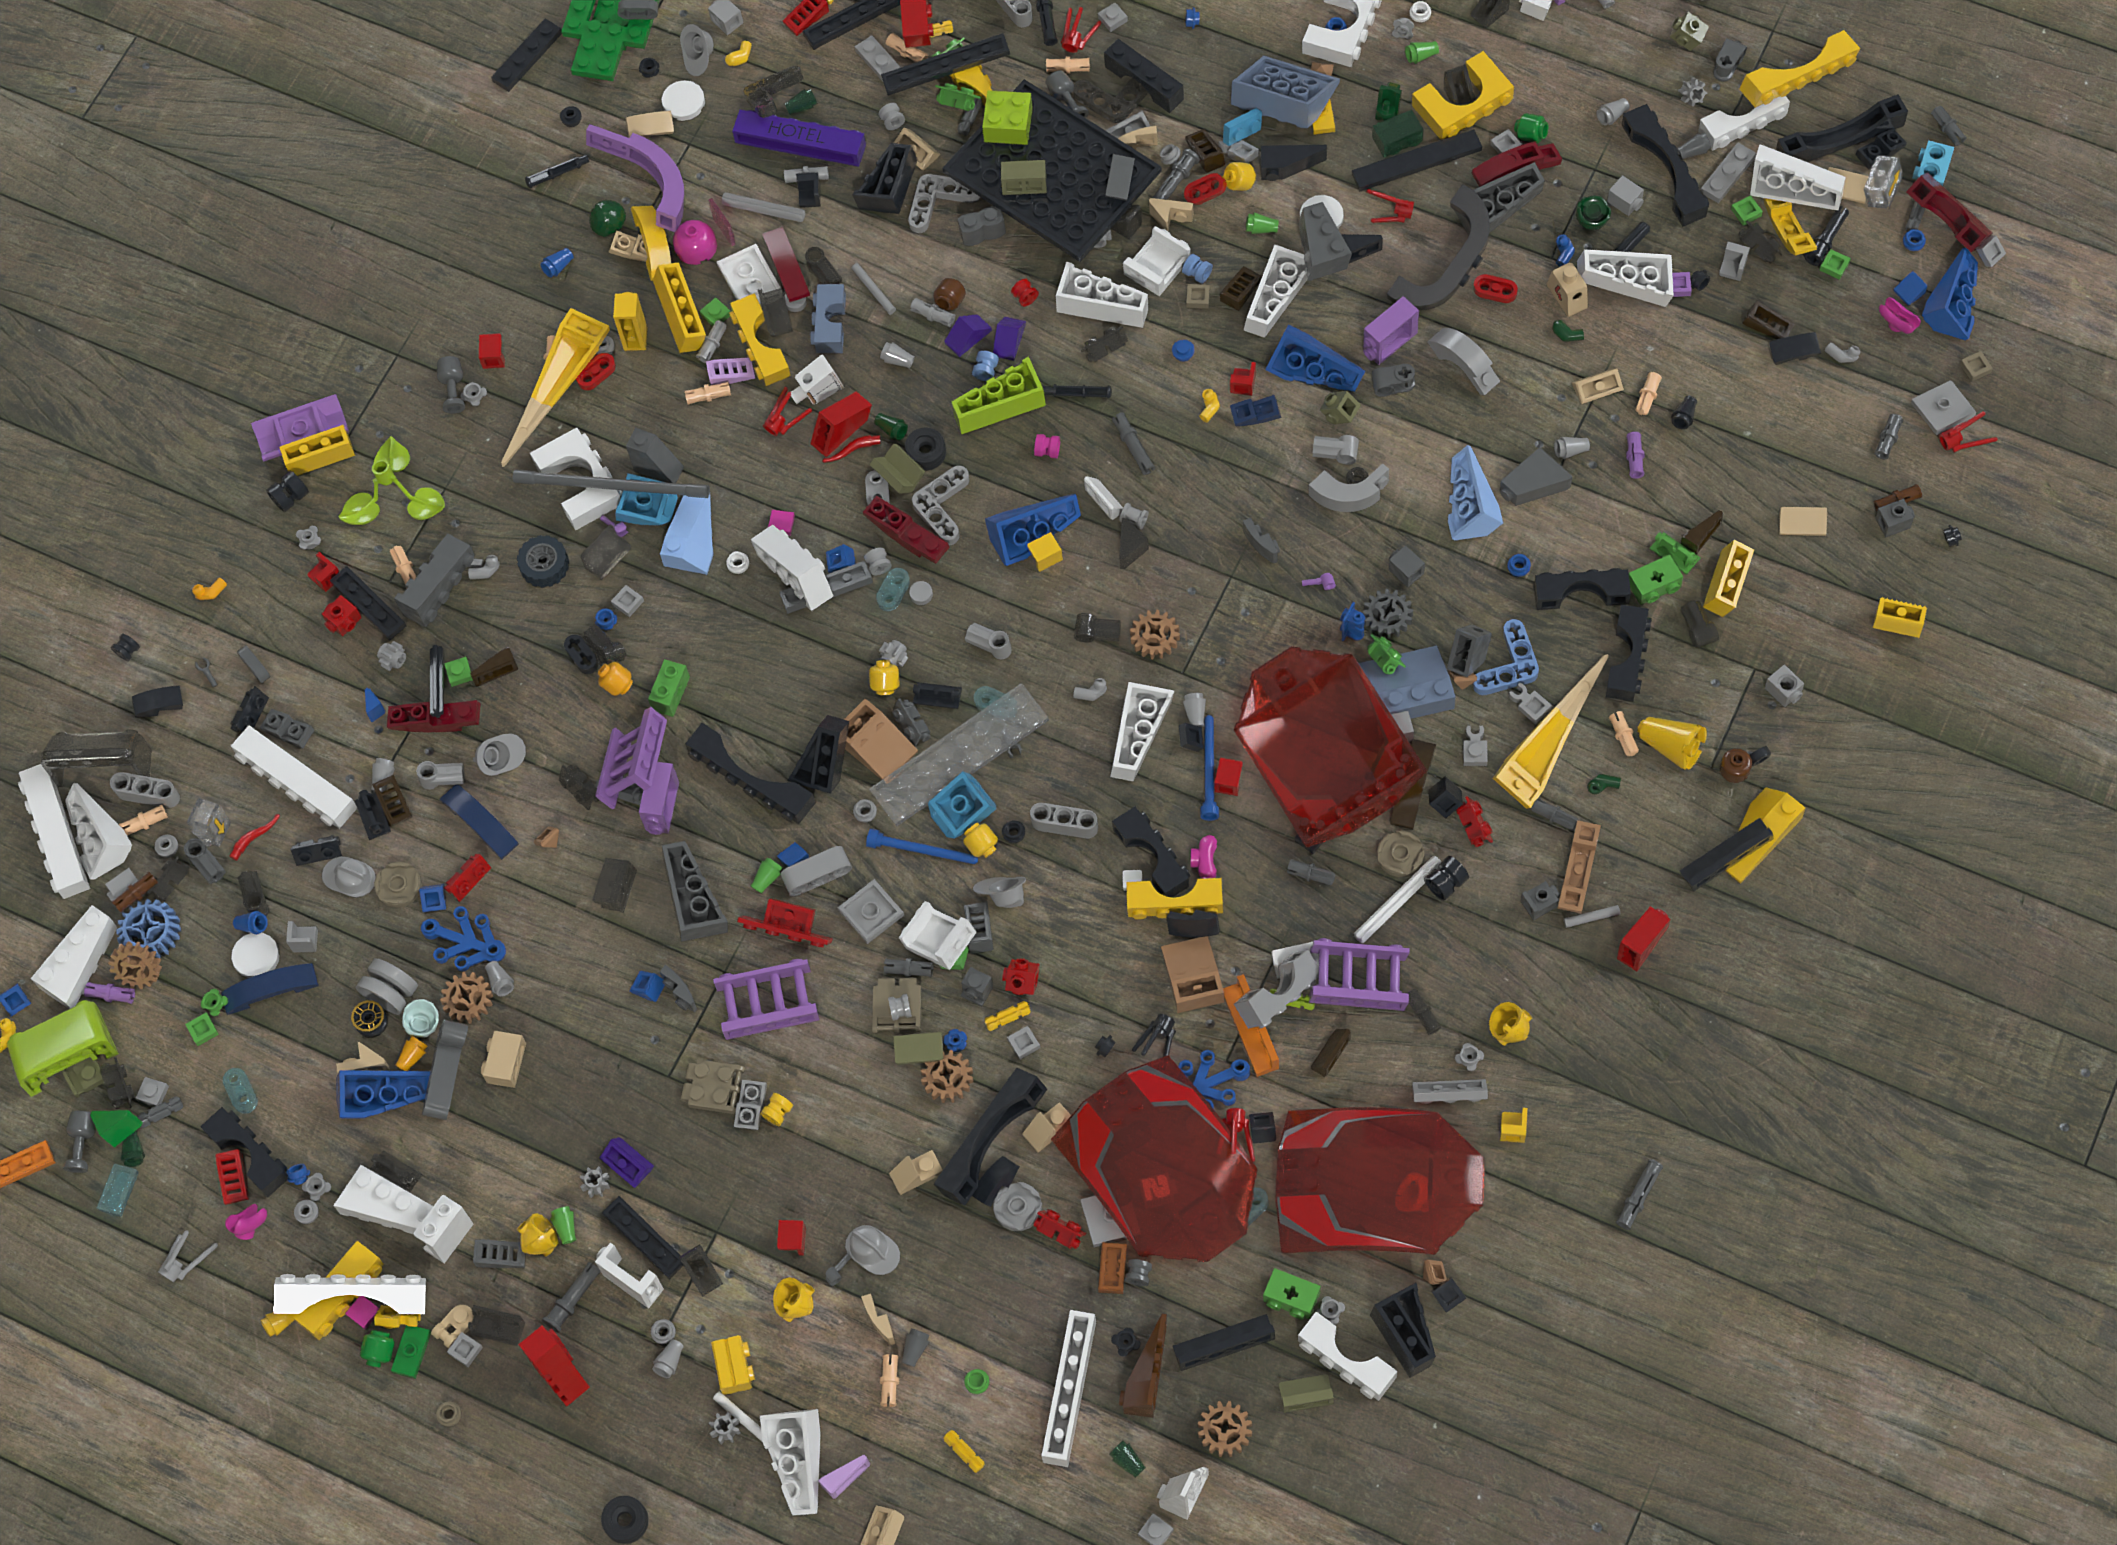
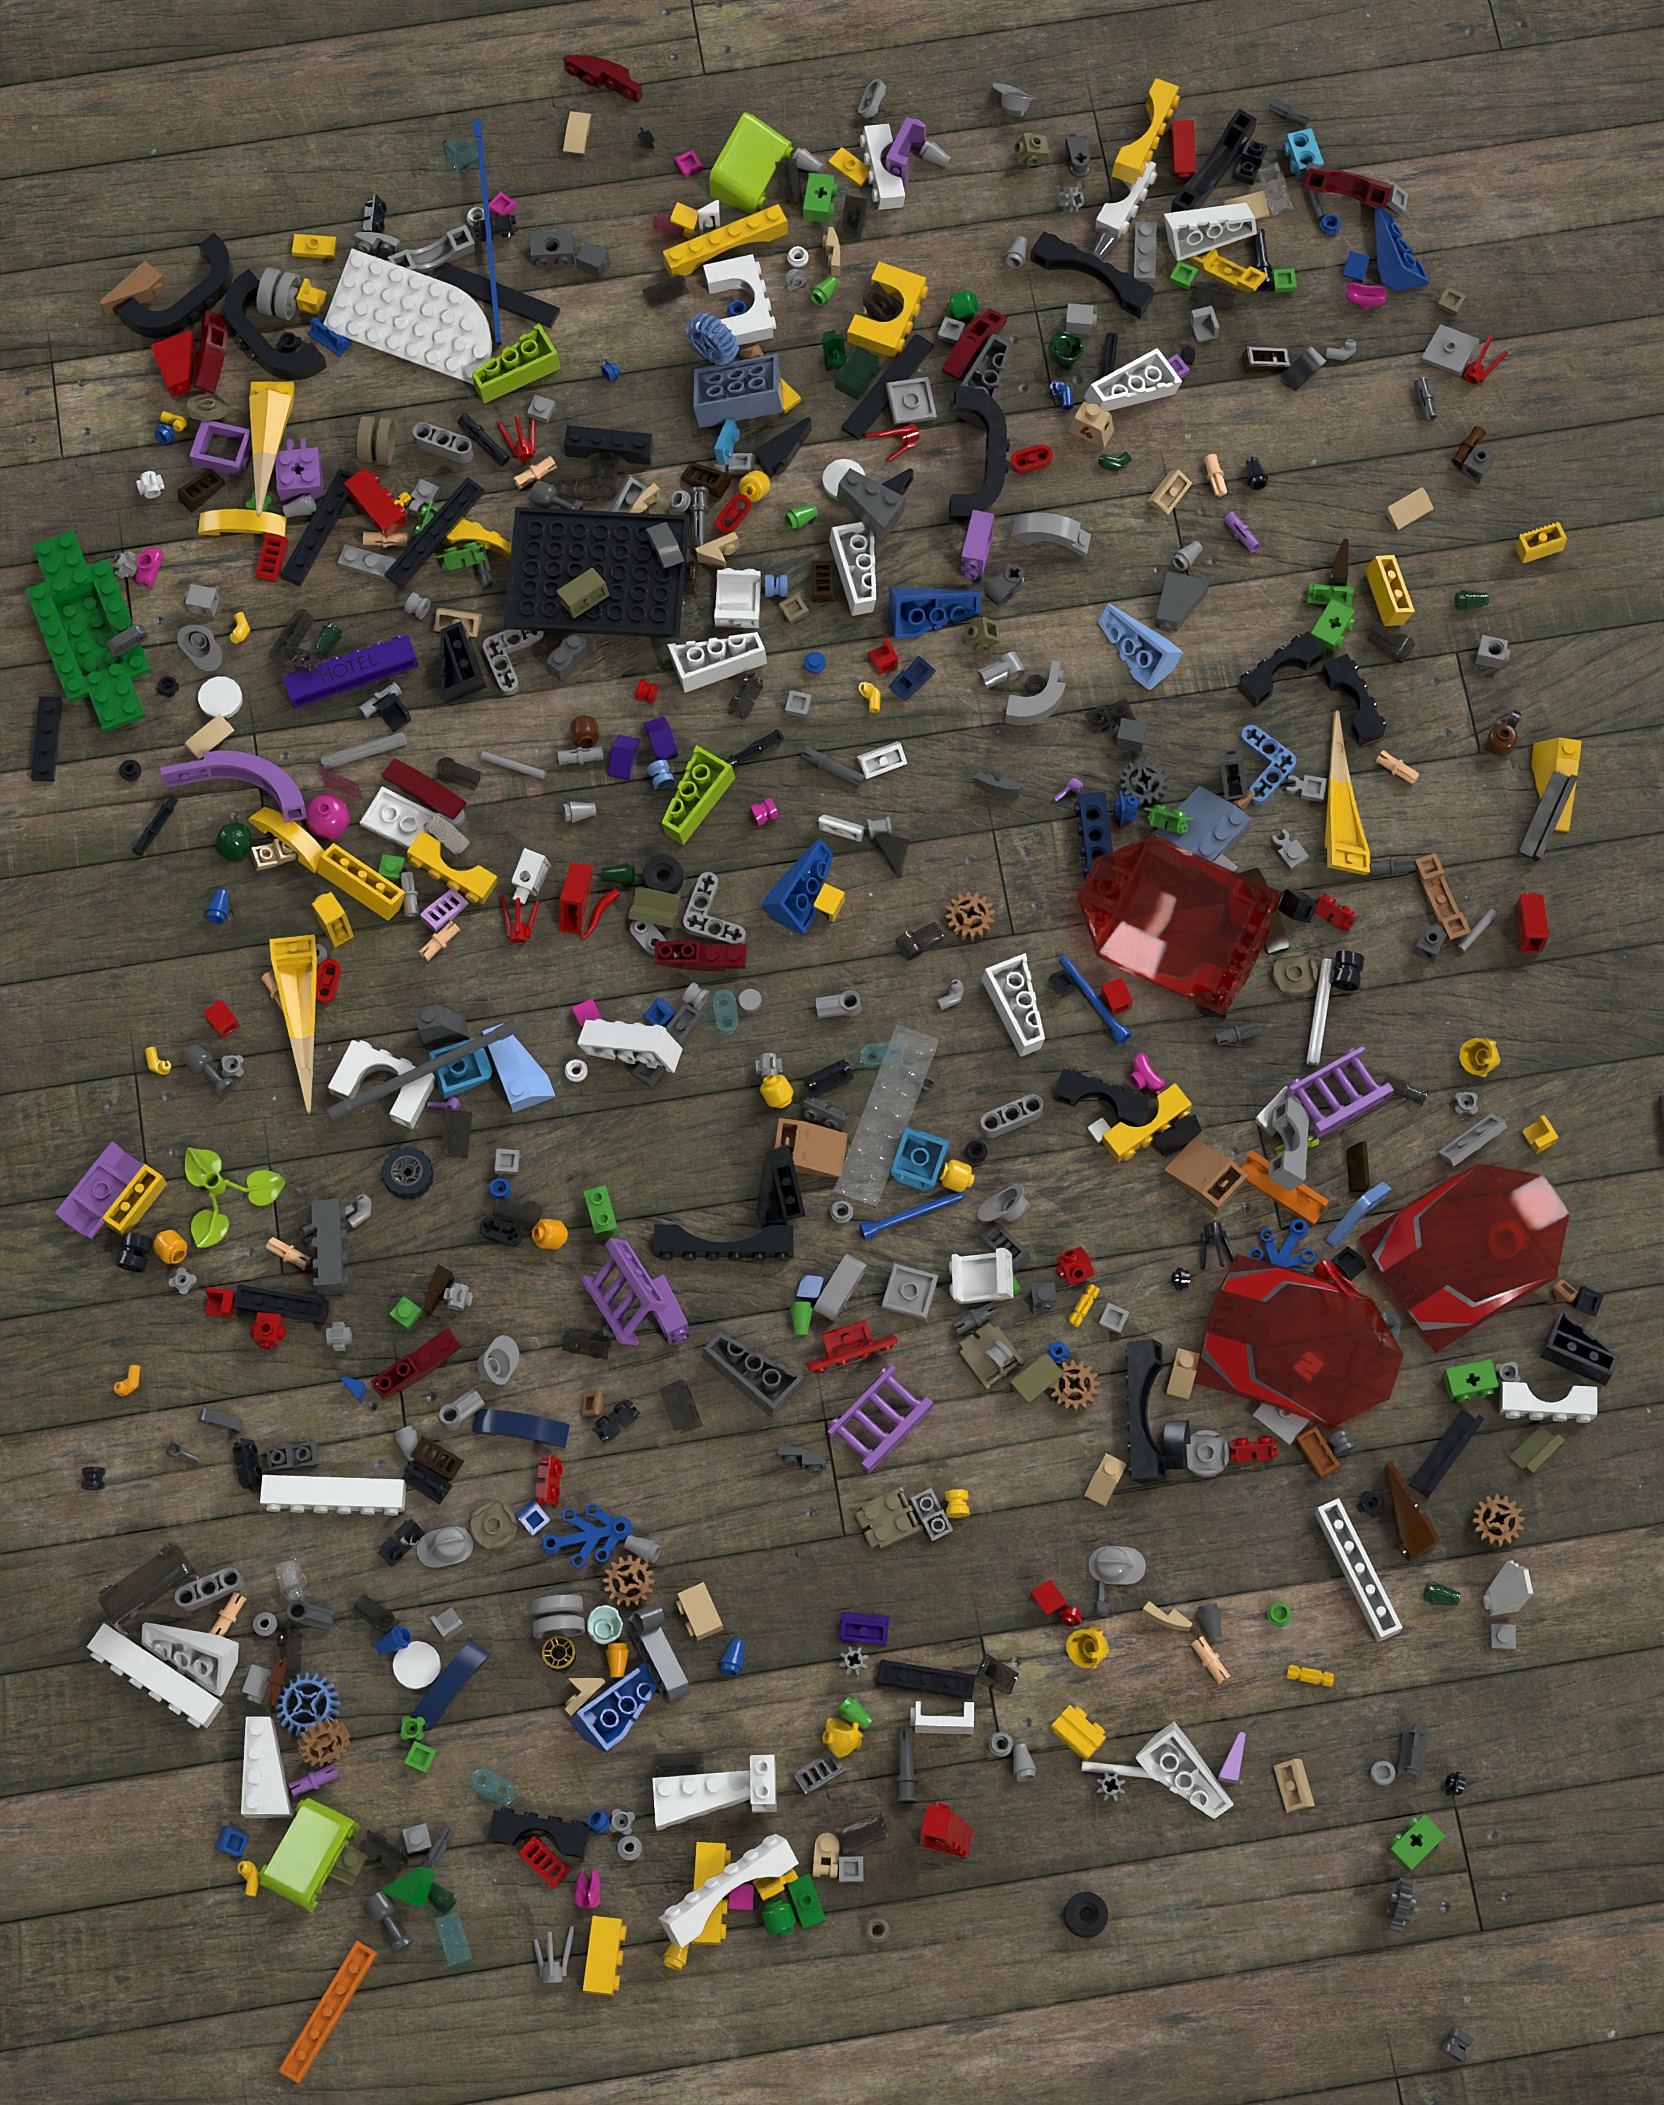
camera: 40 degrees left, 5 degrees up
black slope [132,685,183,718] -> none
red animal [229,814,280,861] -> none
black axle [430,645,444,718] -> none
blue slope [630,971,665,1002] -> none
sand blue arch [811,284,846,353] -> none
lime brick [982,90,1032,145] -> none
light grey cone [1183,693,1206,727] -> none
blue plate [1507,554,1531,577] -> none
dark green arm [1587,774,1621,794] -> none
yellow cone [1638,717,1707,770] -> none
black plate [1943,525,1962,547] -> none
none -> yellow arm [145,1047,171,1075]
none -> light orange head [153,1230,187,1264]
none -> light grey plate [409,479,440,518]
none -> light grey gear [443,1283,473,1311]
none -> yellow brick [583,1916,627,1996]
none -> black hinge [592,1400,640,1443]
none -> medium blue gear [685,312,739,366]
none -> blue cone [719,1638,745,1676]
none -> light grey plate [785,690,812,718]
none -> tan slope [822,227,840,277]
none -> white slope [857,742,907,779]
none -> light grey plate [886,377,937,426]
none -> red plate [1058,1605,1082,1627]
none -> dark blue brick [1074,791,1116,885]
none -> clear smoke slope [1085,698,1136,734]
none -> red slope [1169,120,1196,178]
none -> medium blue beam [1325,1181,1392,1249]
none -> clear green cone [1454,590,1489,612]

